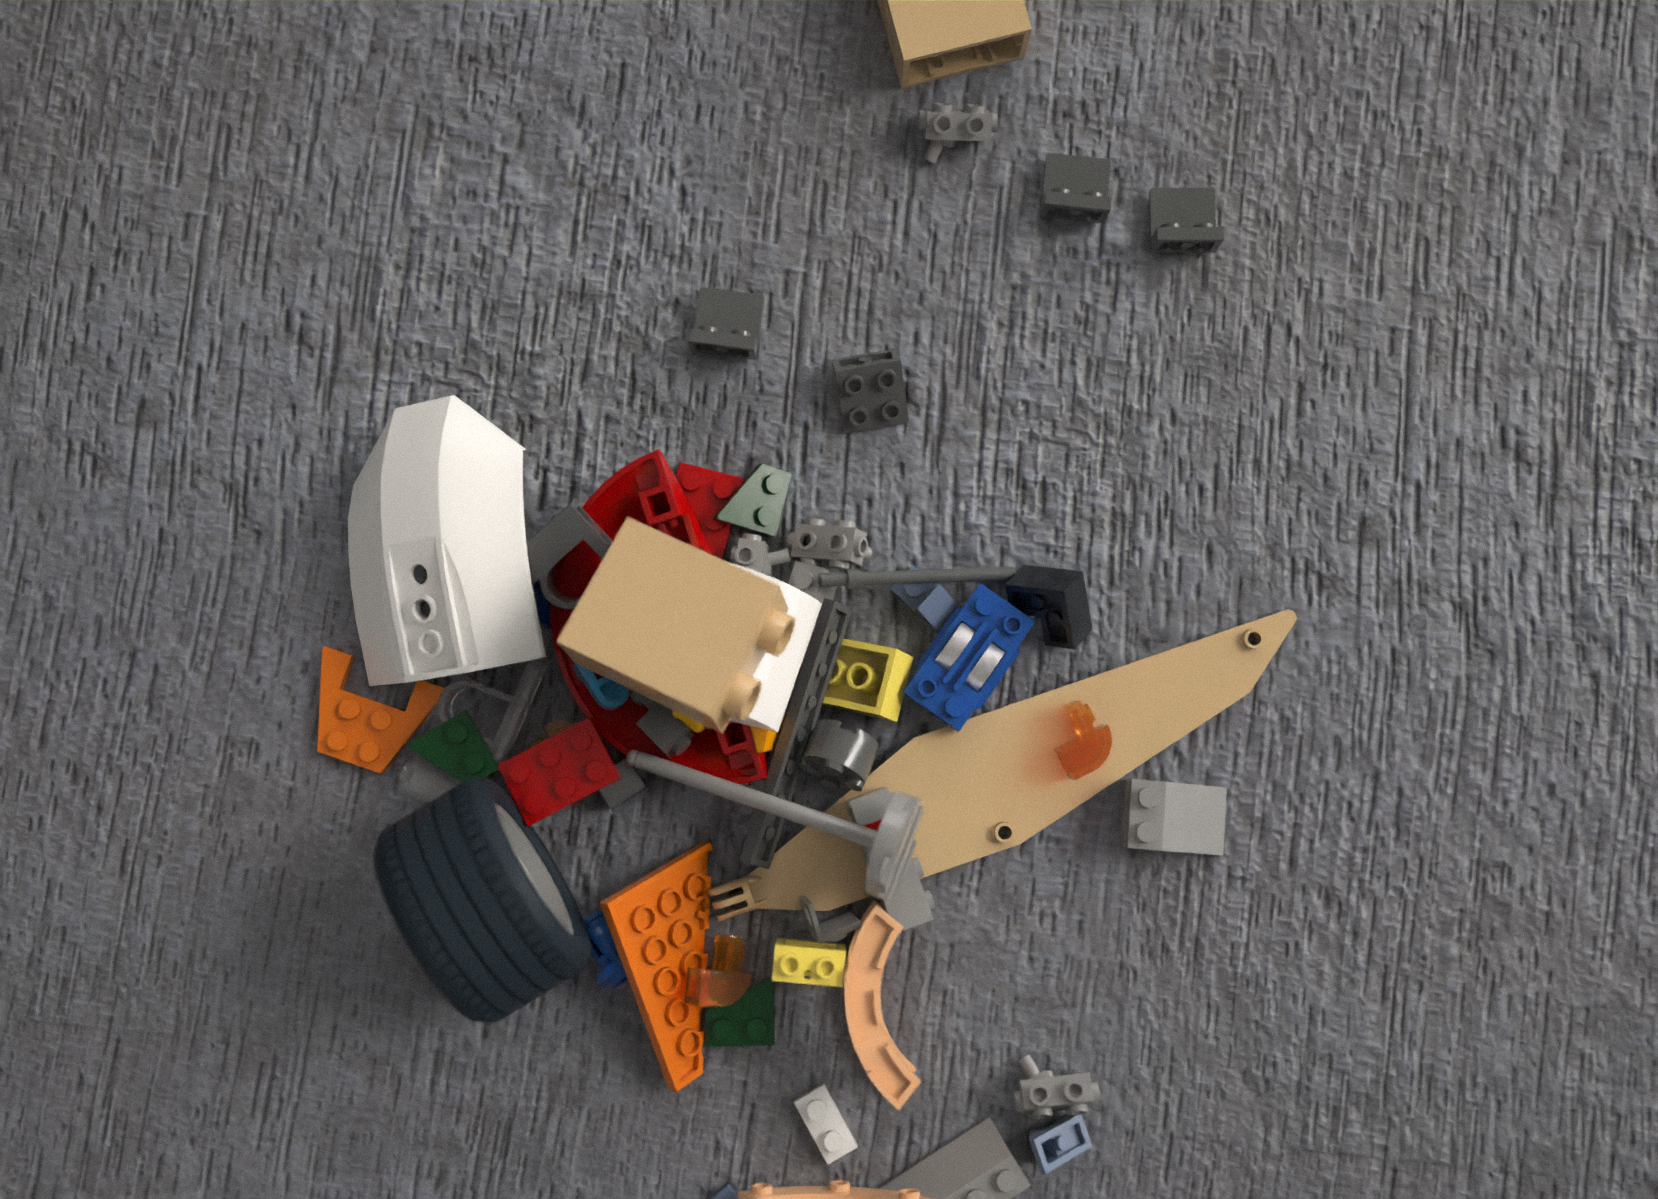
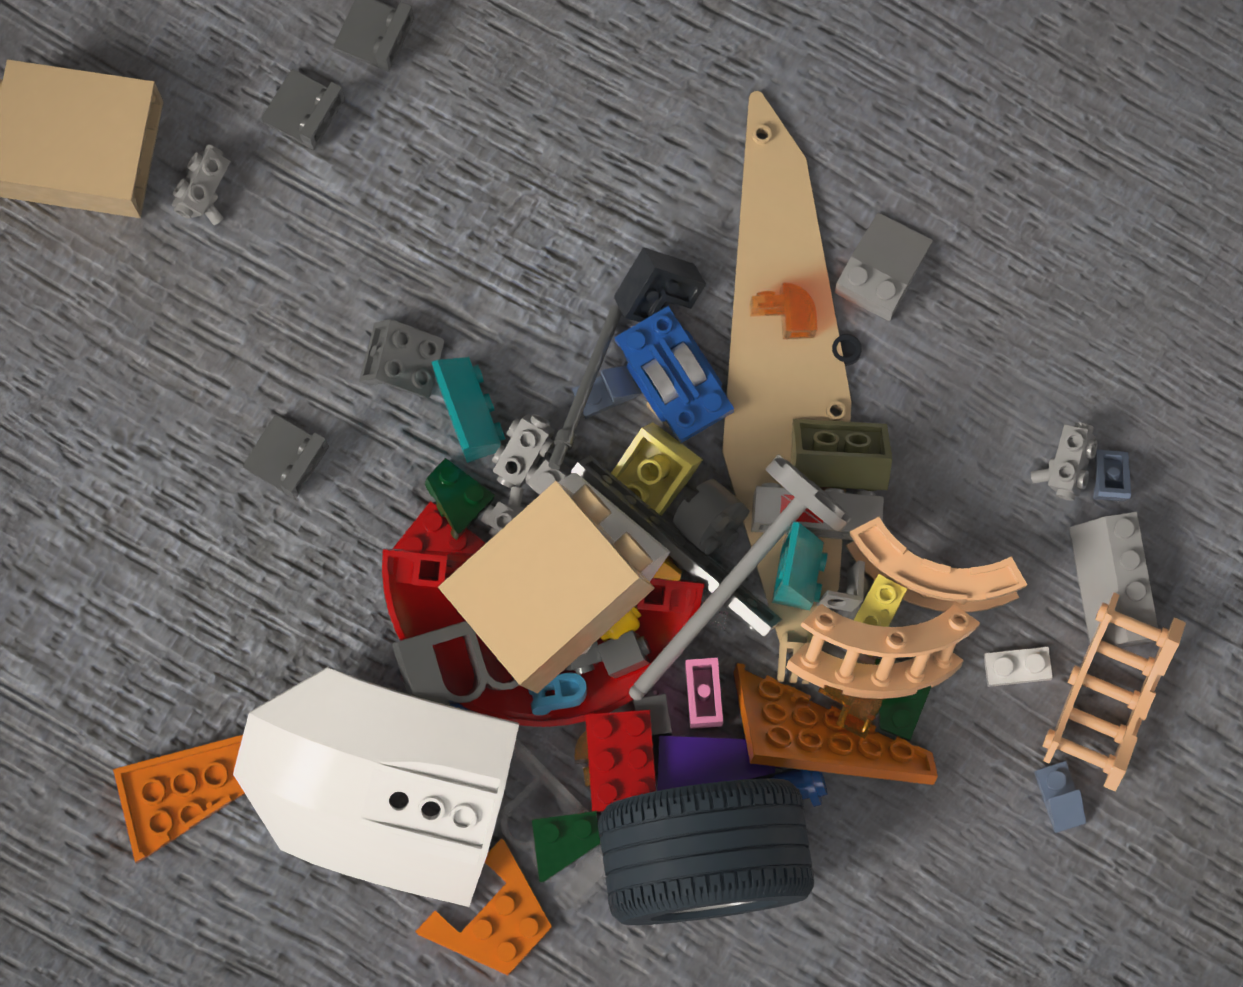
camera: 65 degrees left, 5 degrees down
none -> orange wing [113,735,245,864]
none -> teal slope [431,357,505,463]
none -> dark purple slope [657,736,781,791]
none -> bright pink brick [685,657,723,729]
none -> teal slope [772,521,828,610]
none -> light nougat fence [786,604,980,699]
none -> olive slope [791,419,892,491]
none -> black tile [832,334,862,366]

